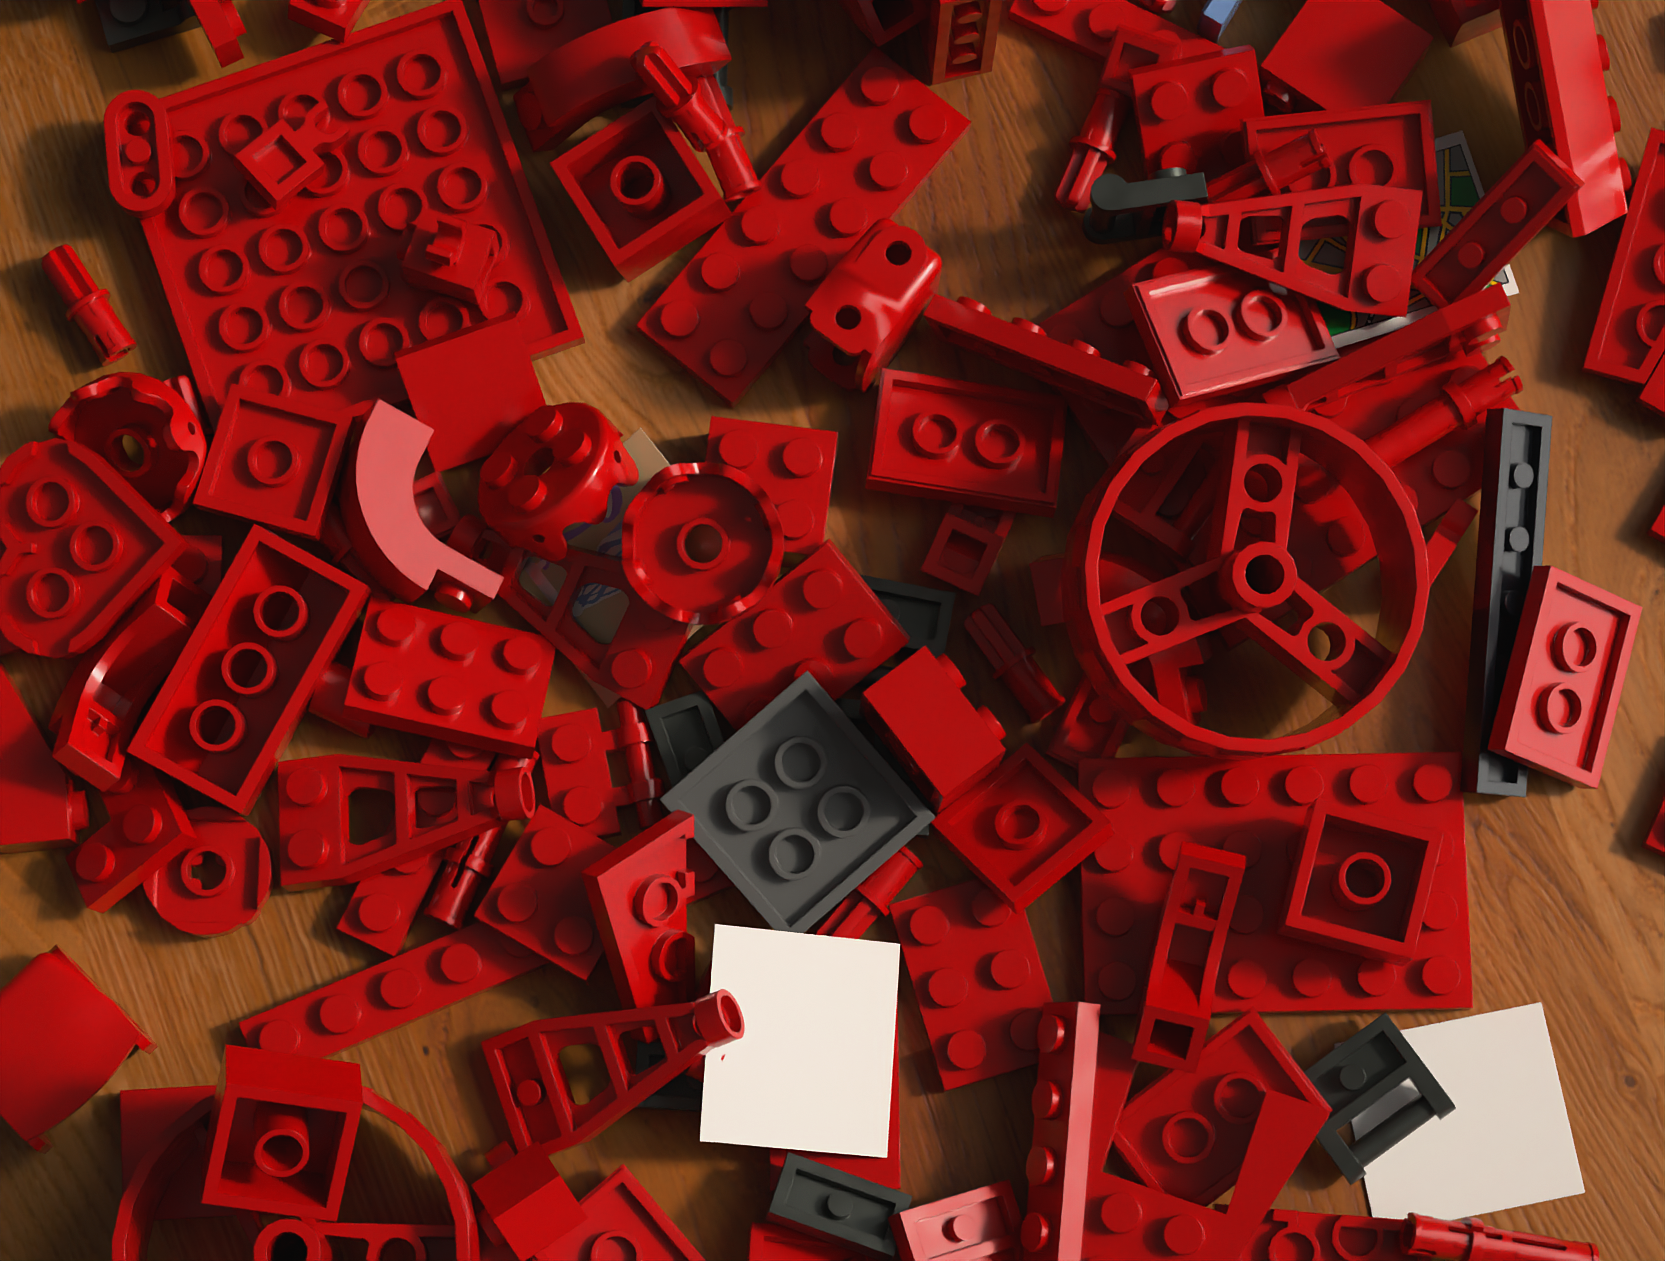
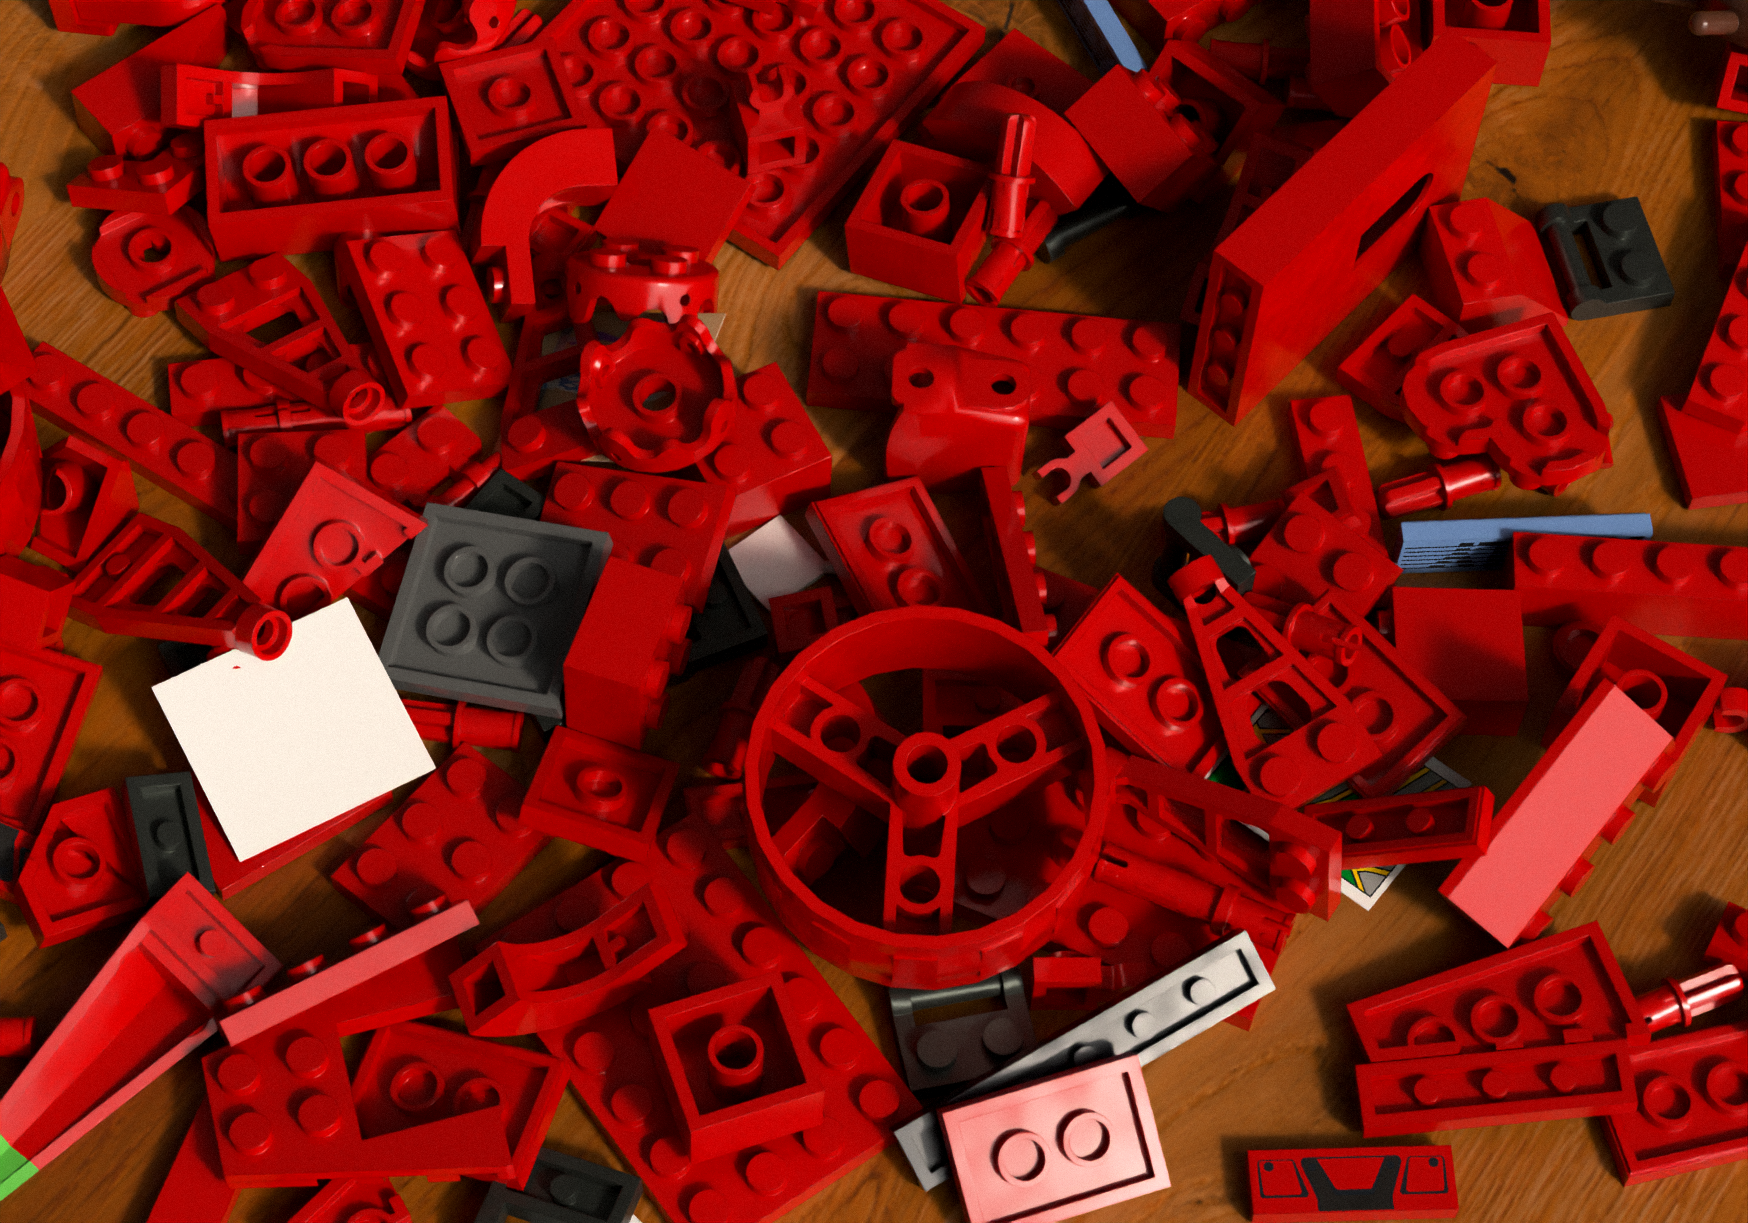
camera: 55 degrees right, 20 degrees down
none -> red slope [30,433,140,574]
none -> white piece [728,515,836,614]
none -> pearl dark grey plate [884,964,1037,1100]
none -> red plate [1032,400,1149,506]

